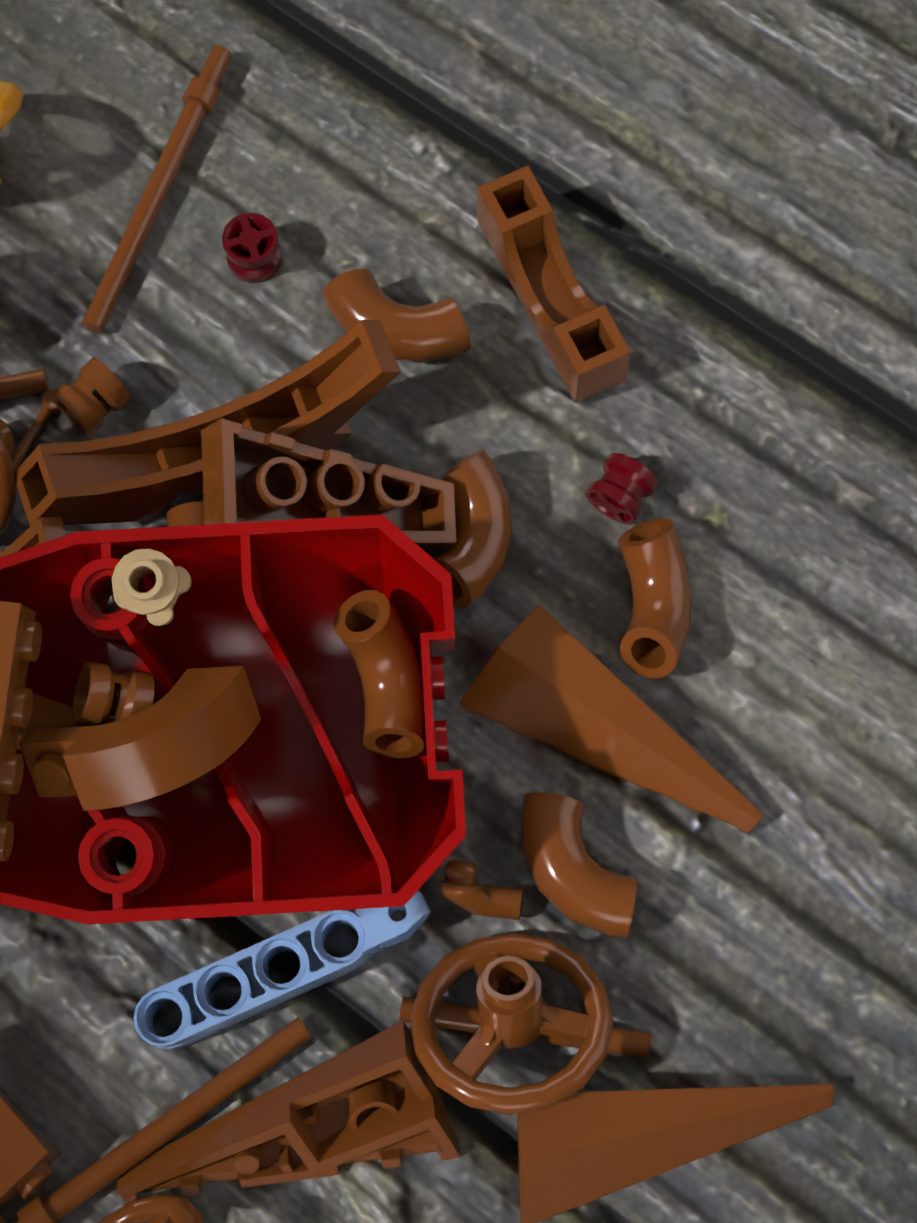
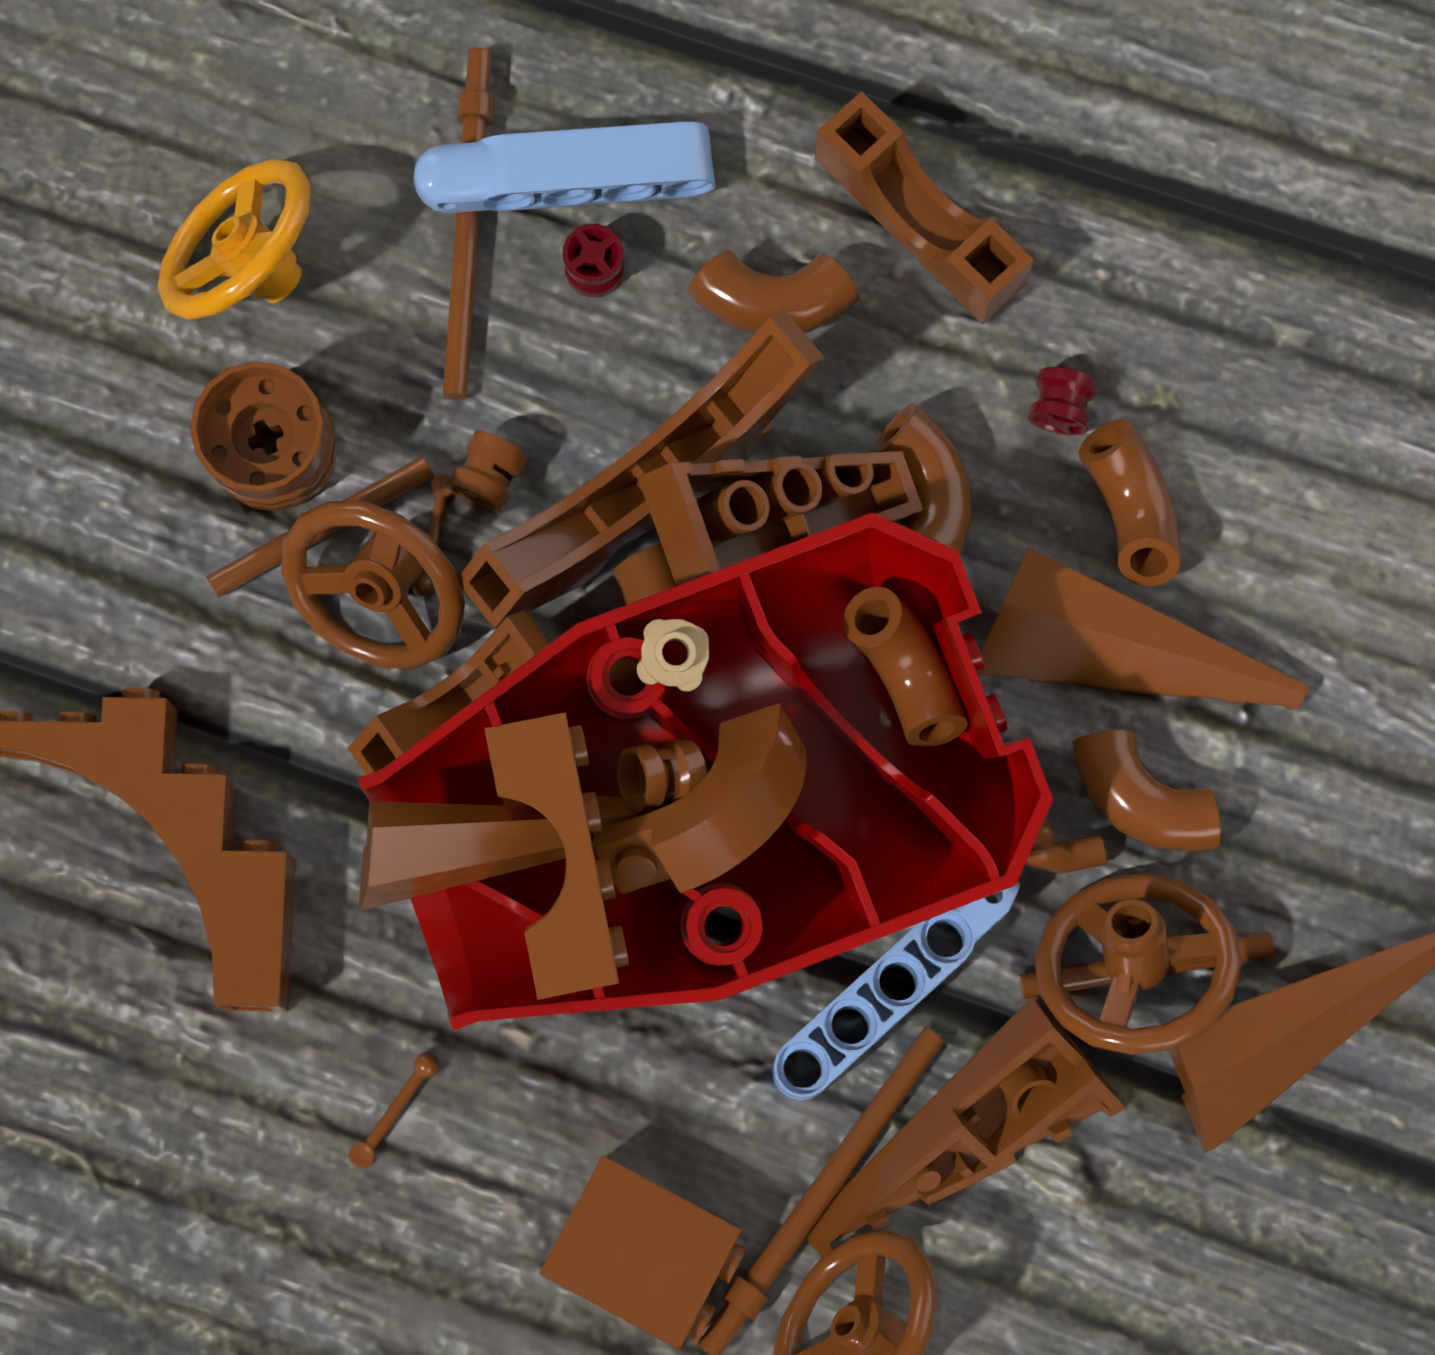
camera: 20 degrees left, 5 degrees up
none -> light blue piece [414,122,716,213]

